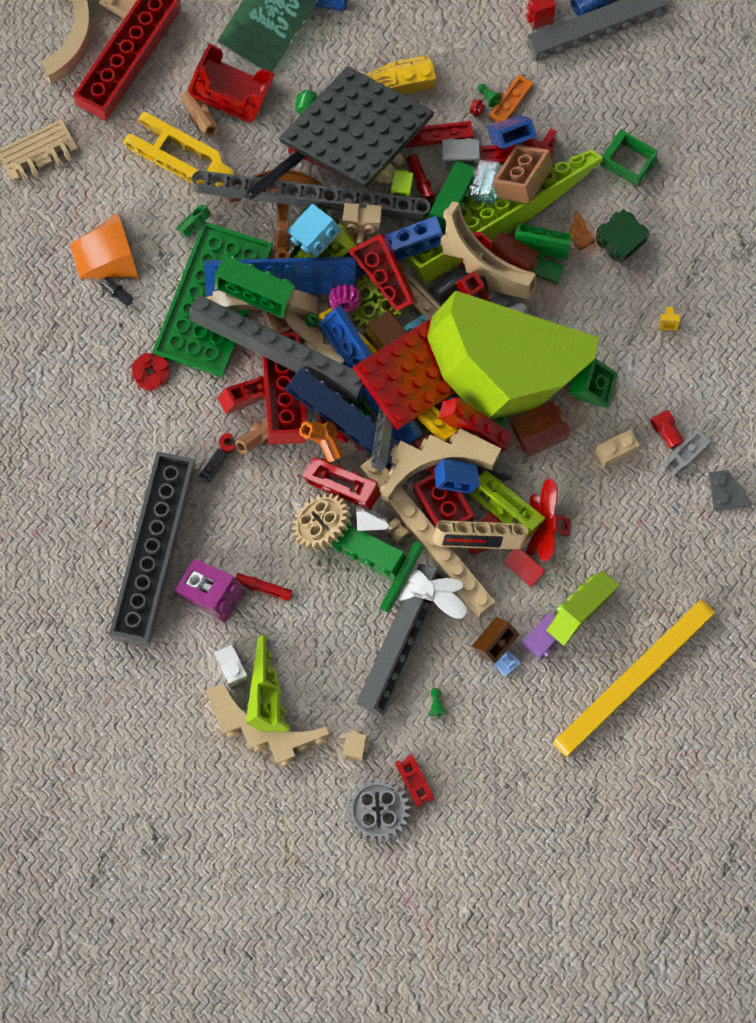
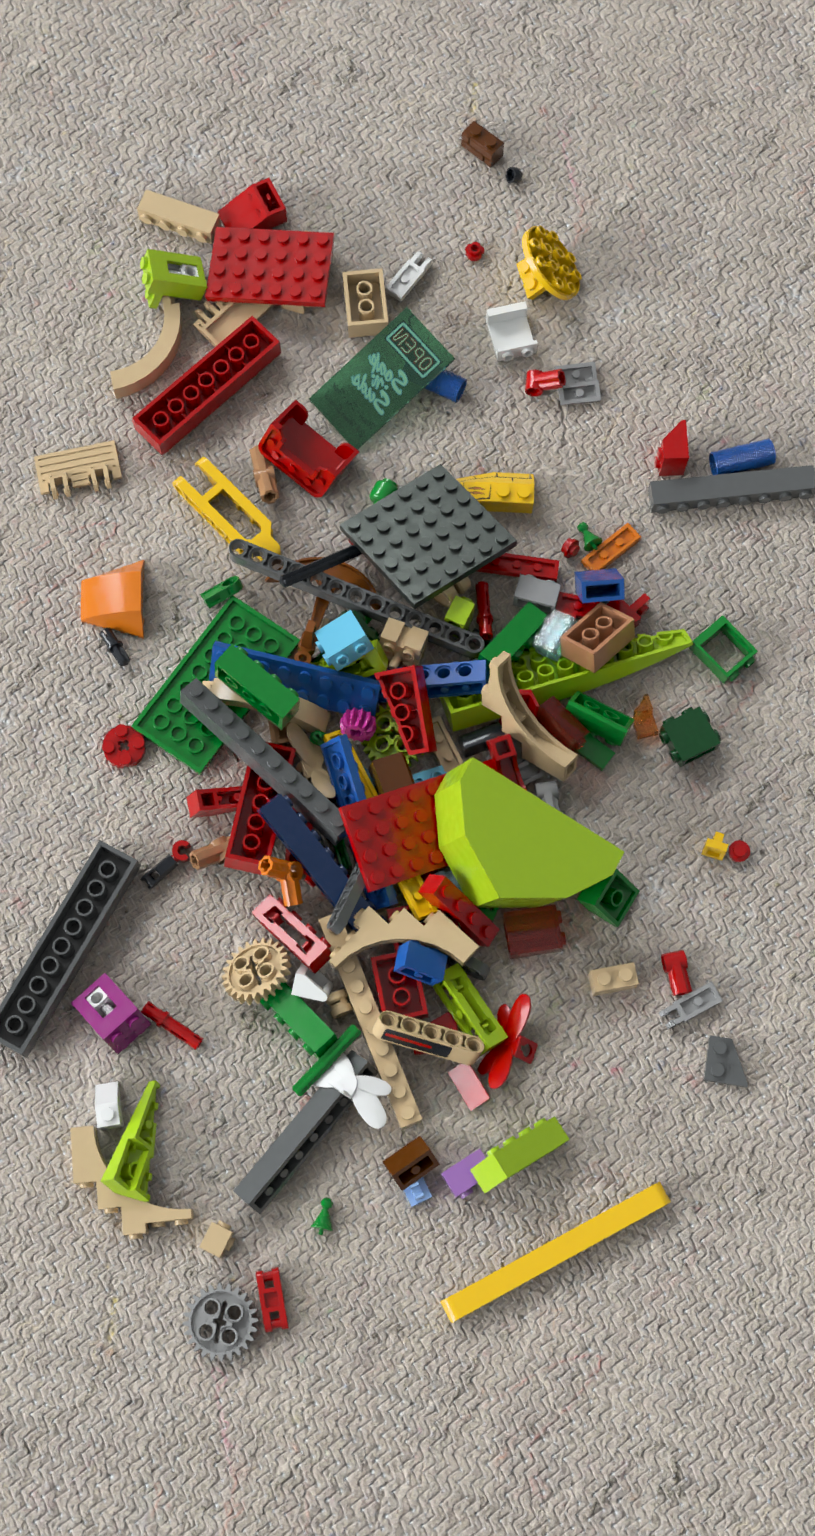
camera: 15 degrees right, 0 degrees up
none -> red plate [728,840,750,862]

